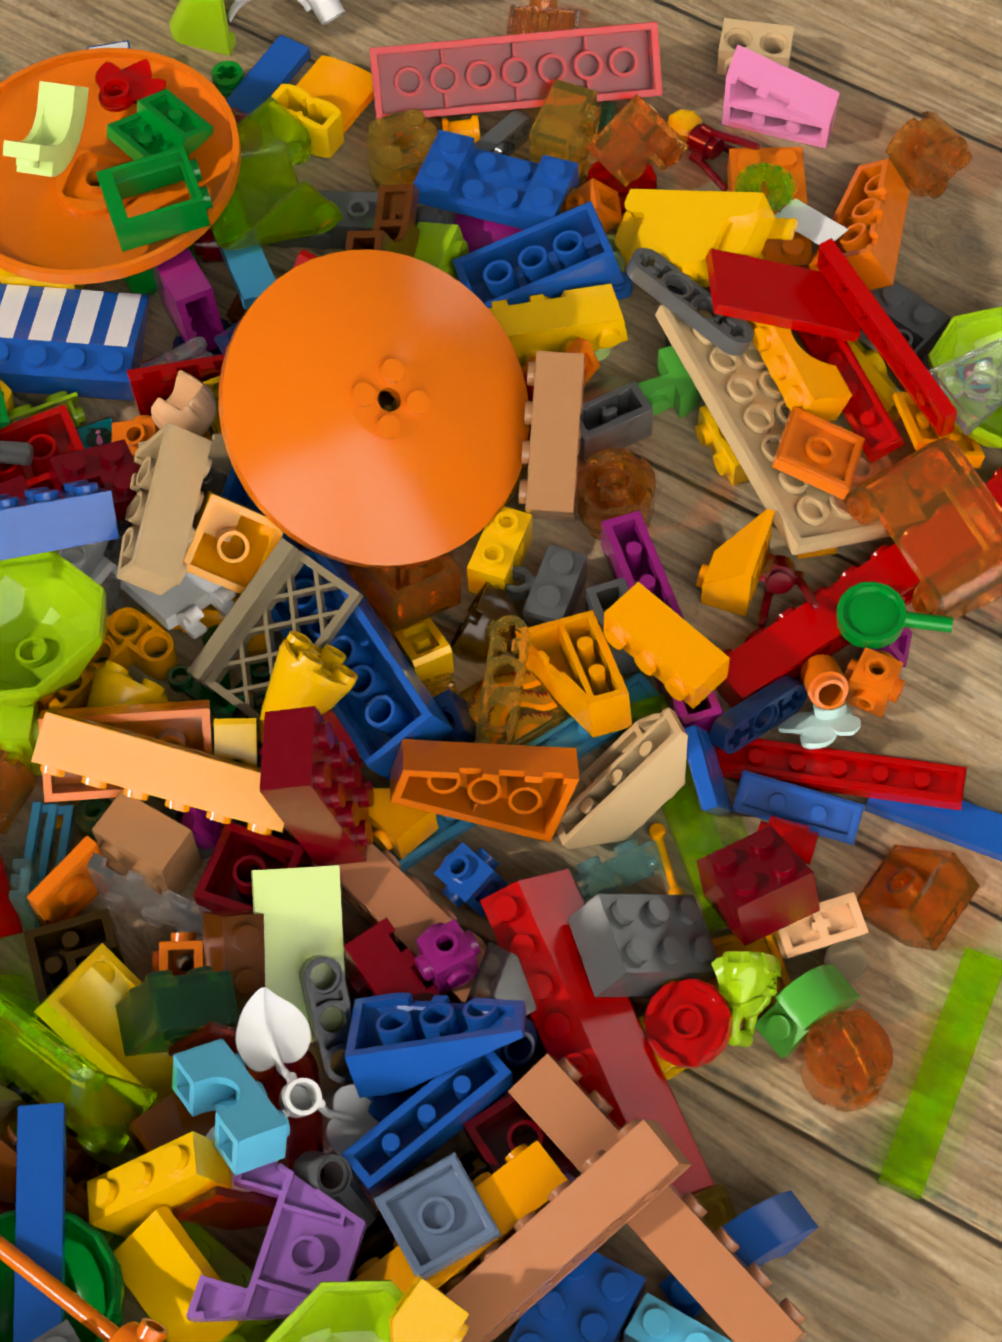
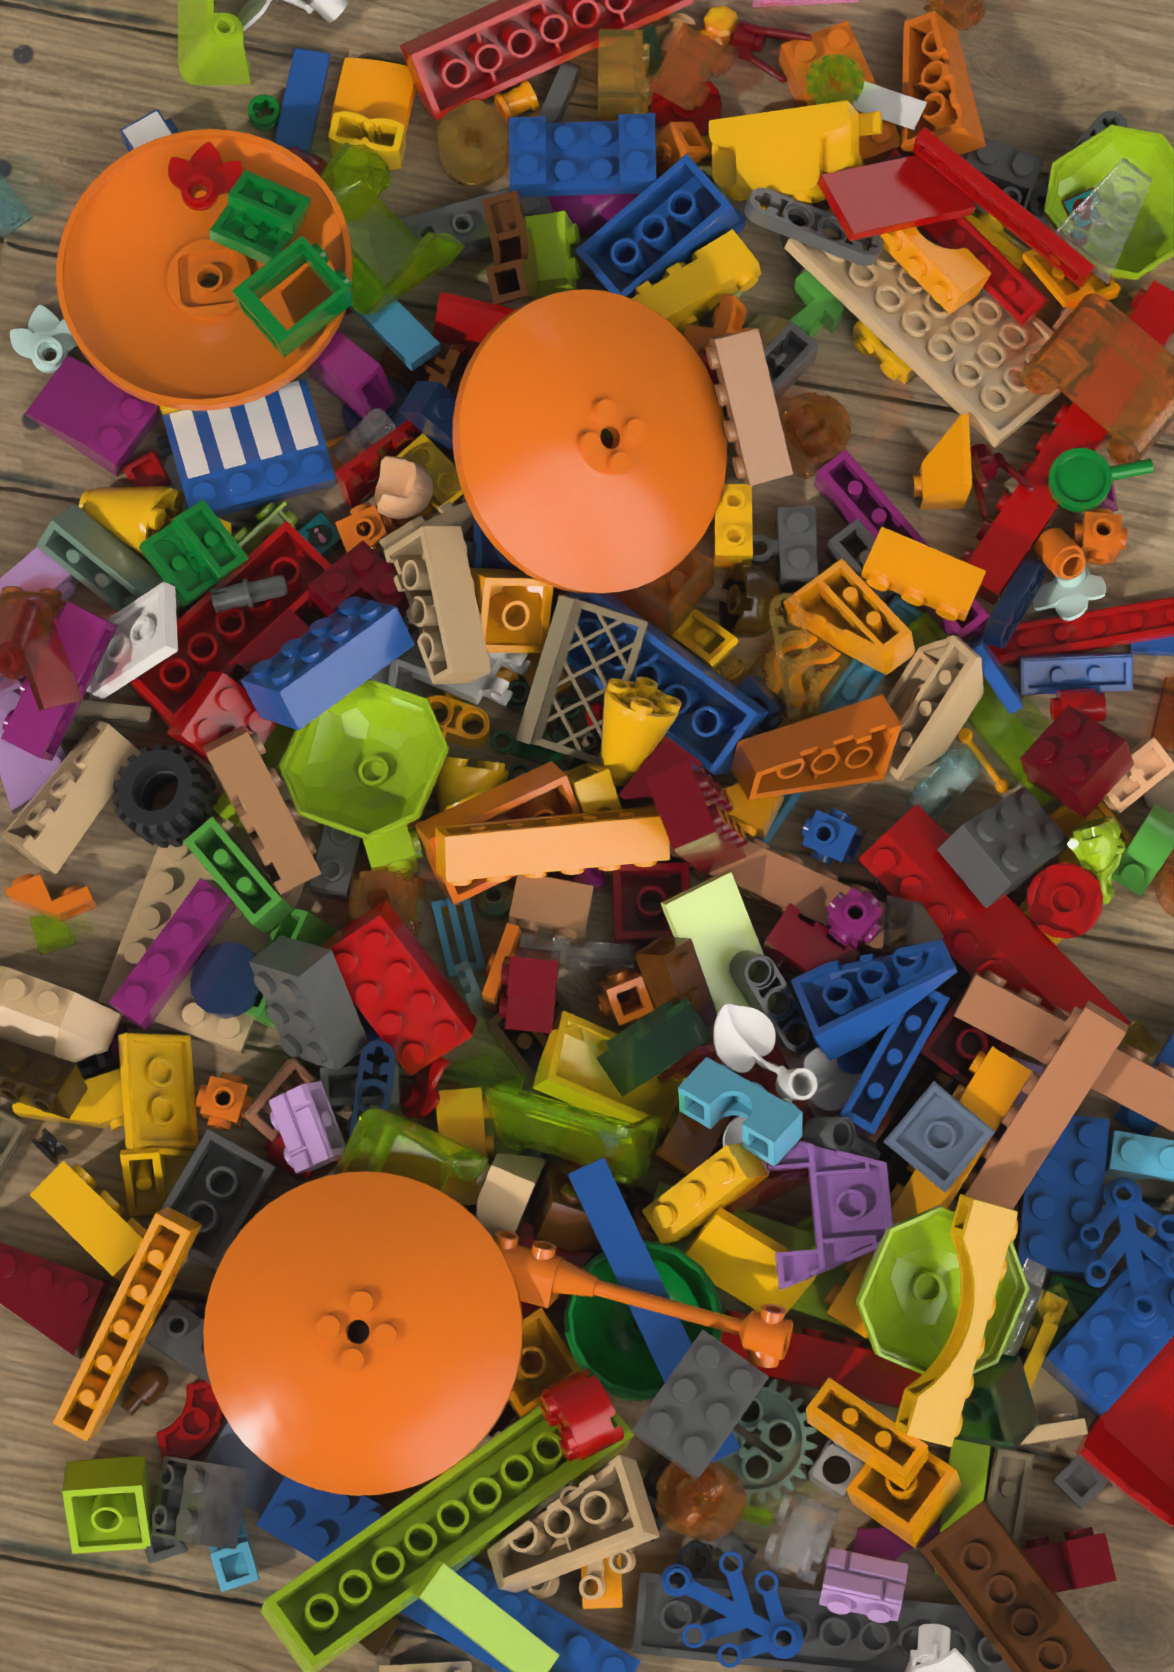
camera: 25 degrees left, 15 degrees up
yellowish green arch [3,81,89,177] -> none
orange plate [771,406,865,500] -> none
none -> dark red brick [499,947,561,1034]

